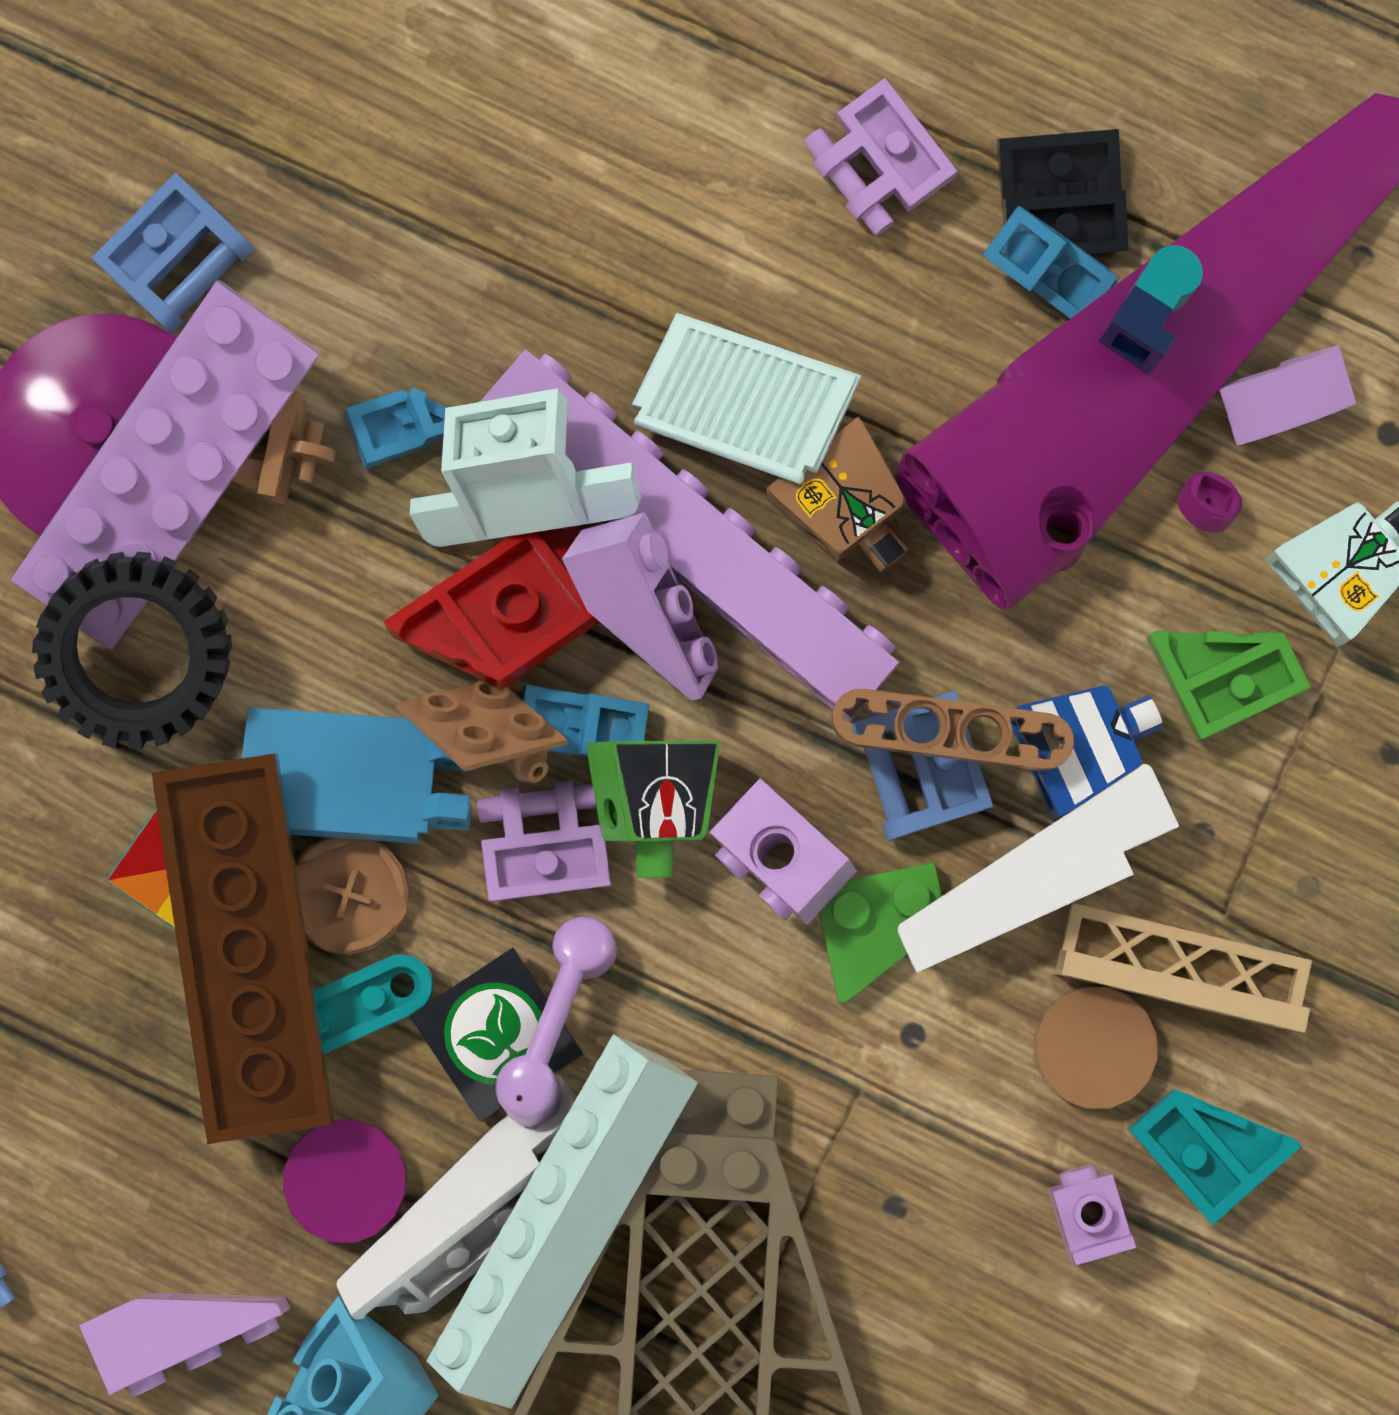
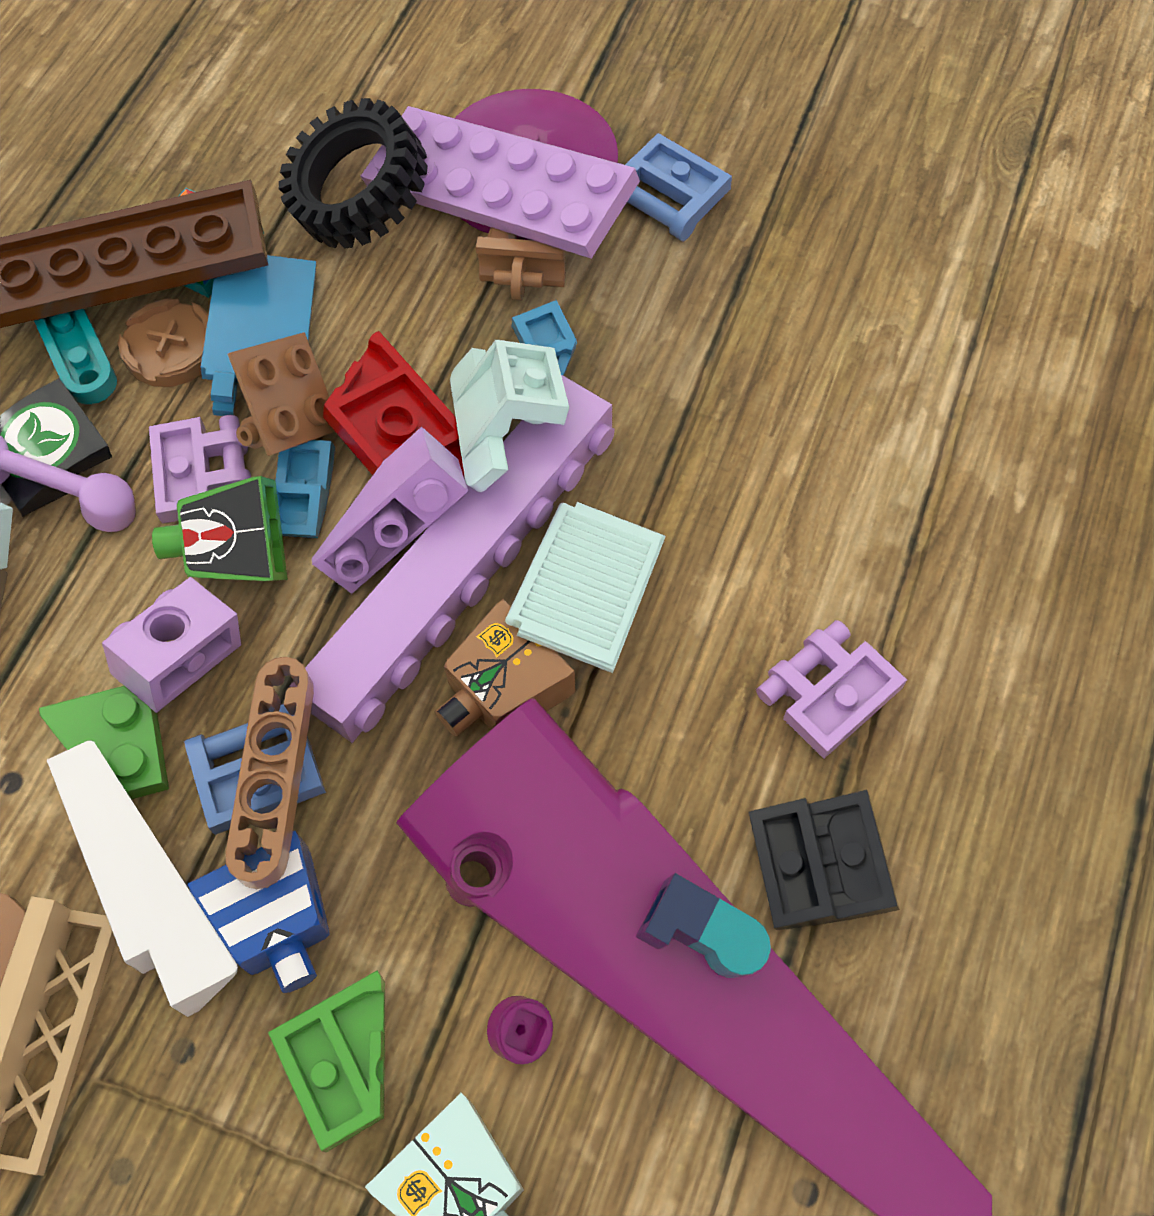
camera: 85 degrees right, 20 degrees down
dark azure slope [982,206,1120,318] -> none
lavender slope [1219,345,1356,446] -> none

